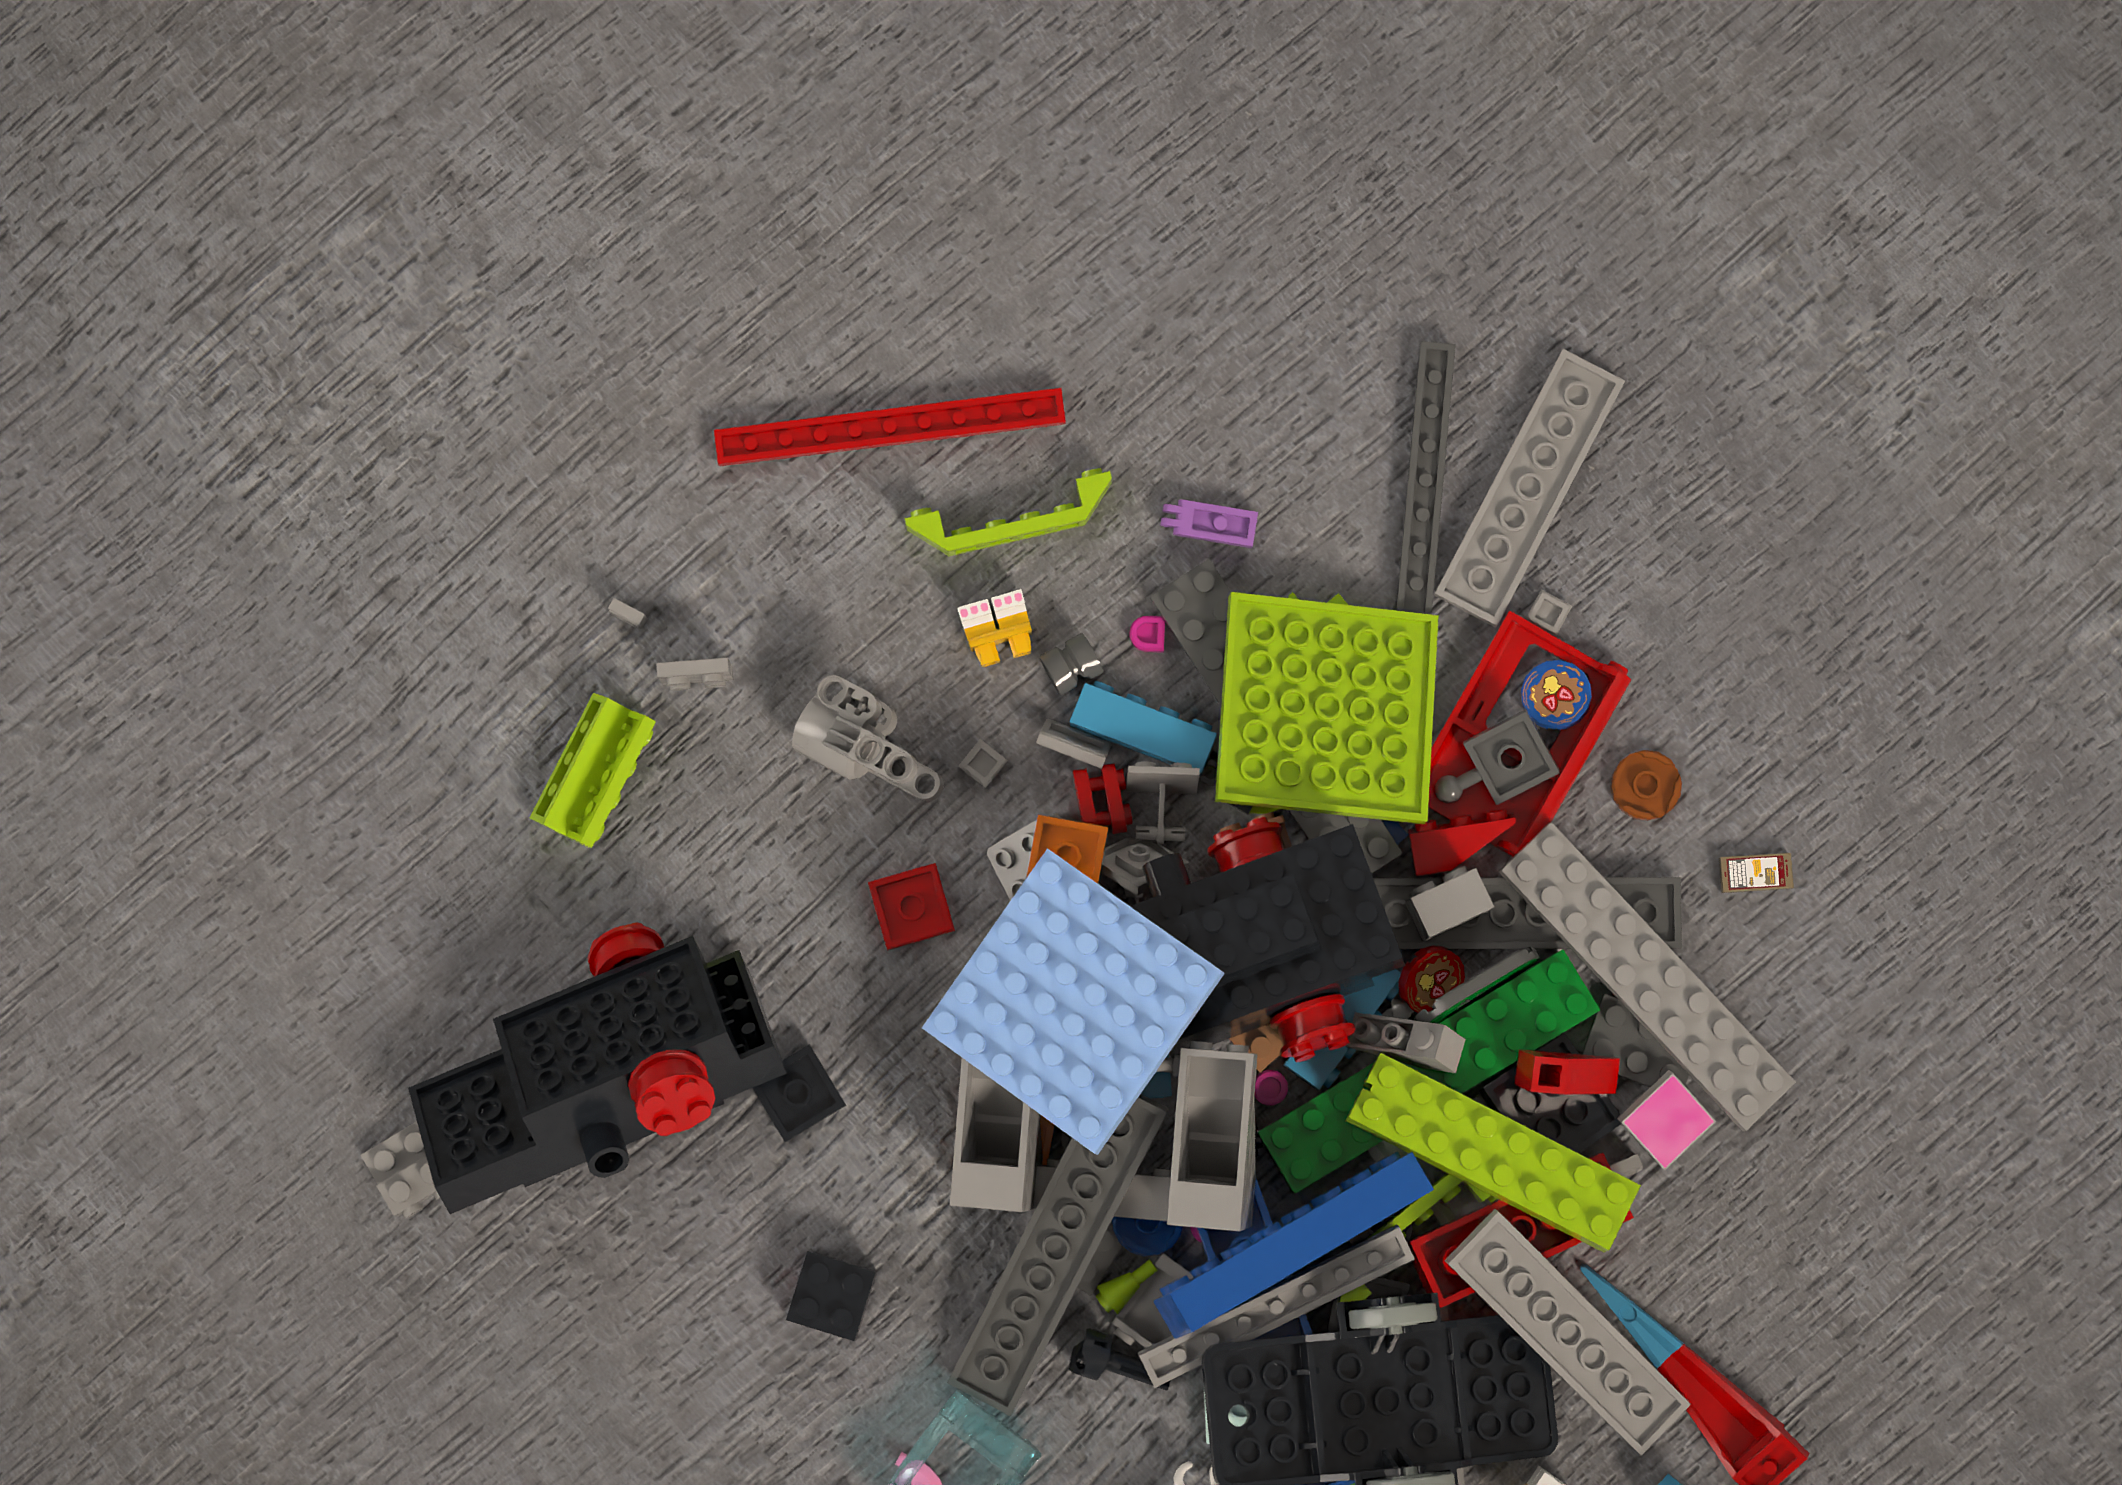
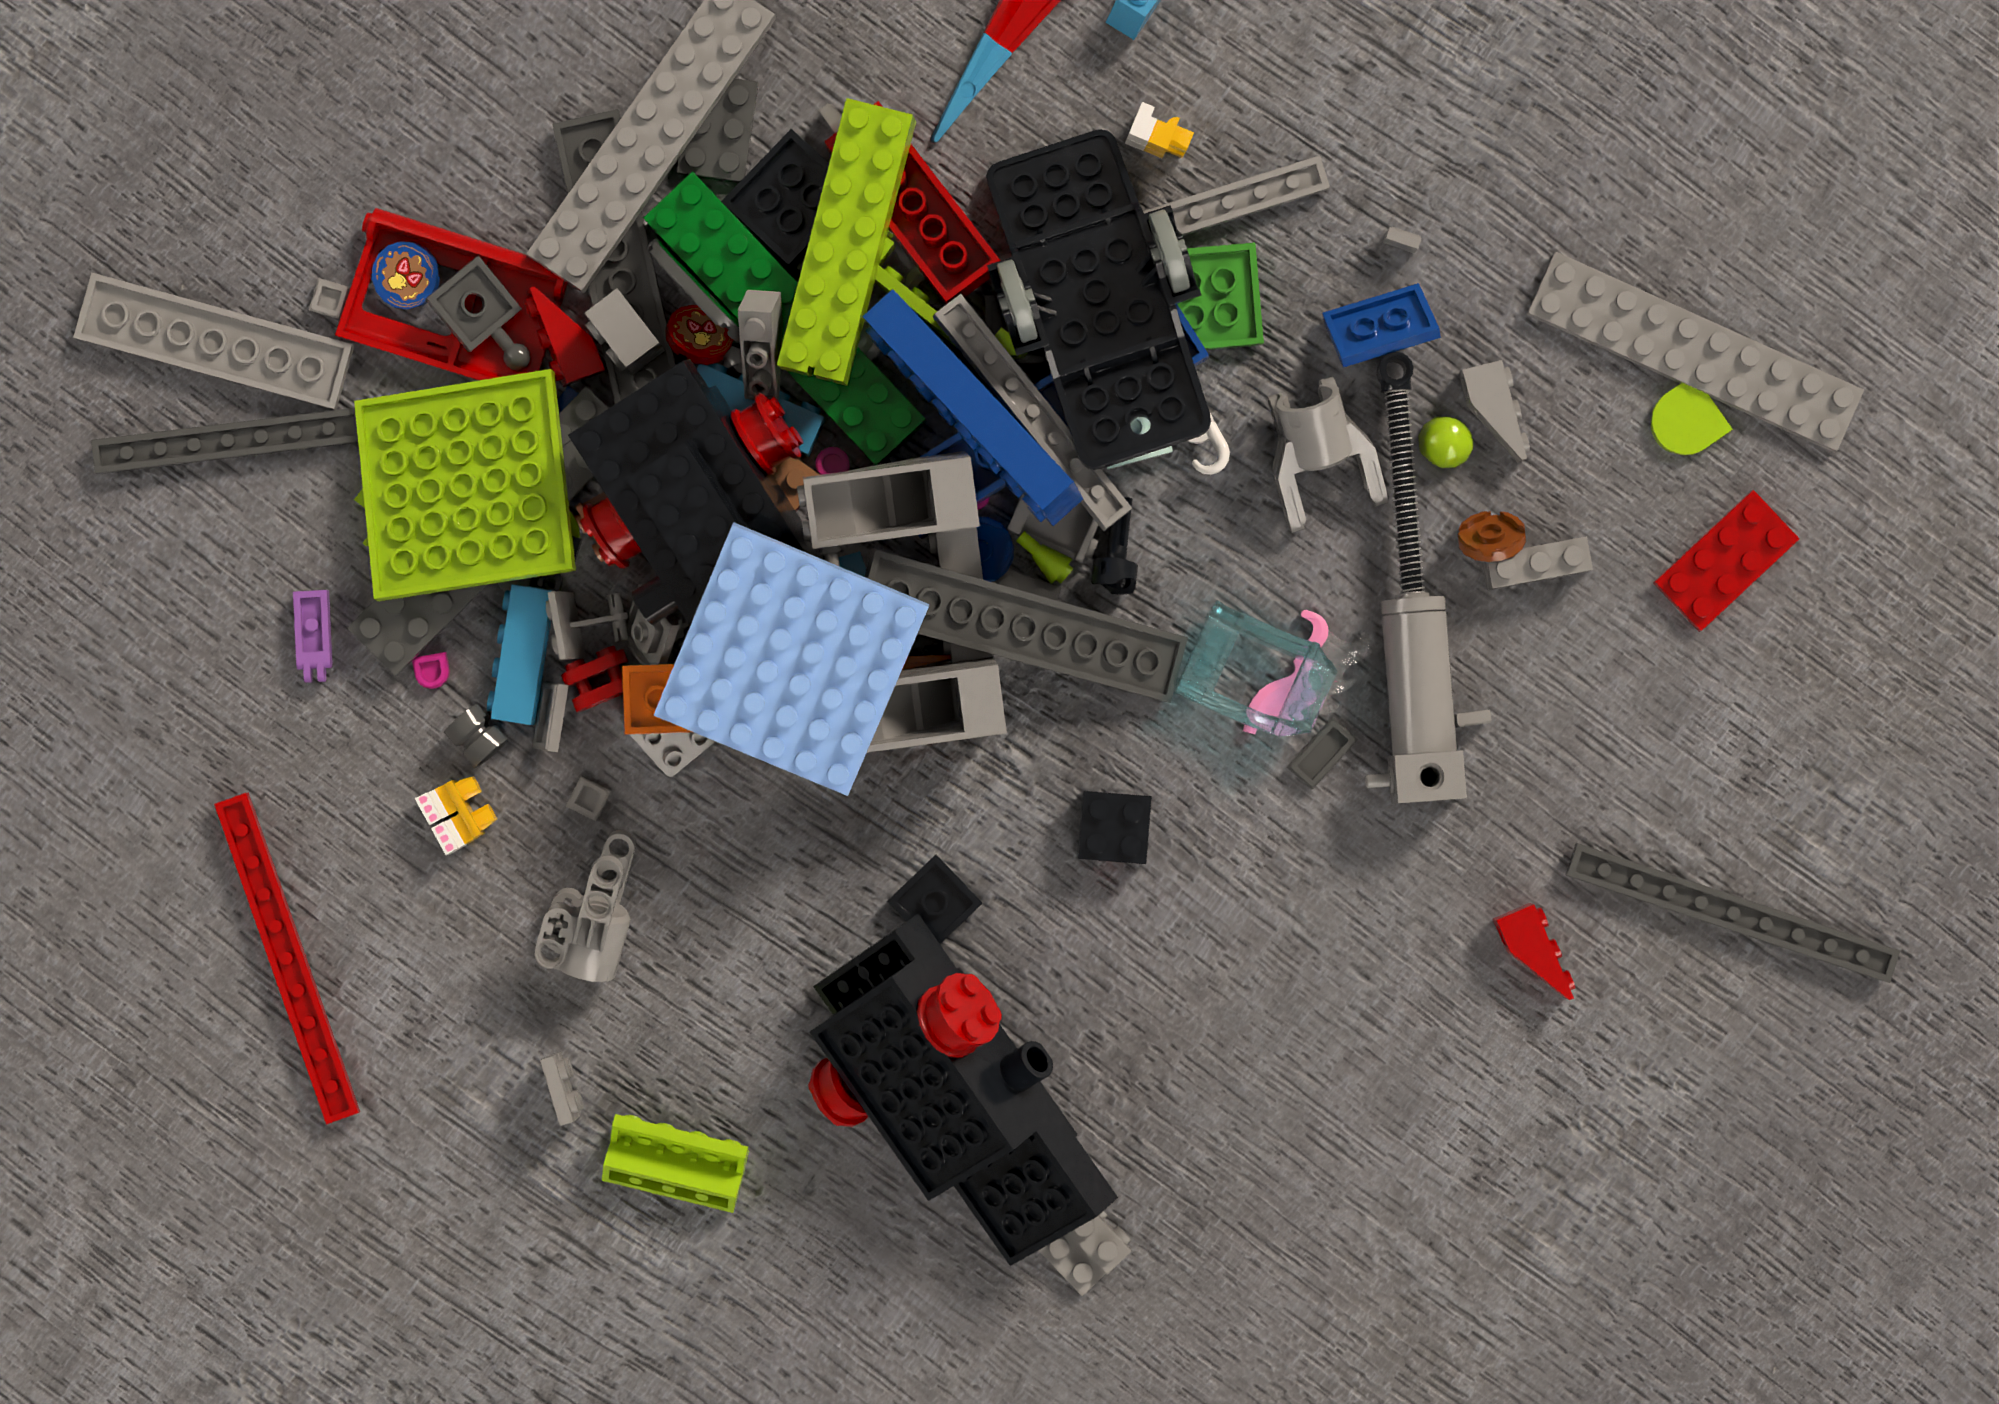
camera: 100 degrees left, 5 degrees up
light grey tile [608,598,648,630] -> none
red tile [868,863,955,951] -> none
lime slope [904,468,1112,556] -> none
light grey plate [1444,1209,1691,1456] -> none
red slope [1515,1049,1620,1095] -> none
dark orange tile [1610,750,1682,821] -> none
tile [1617,1070,1716,1170] -> none
tile [1719,853,1794,893] -> none

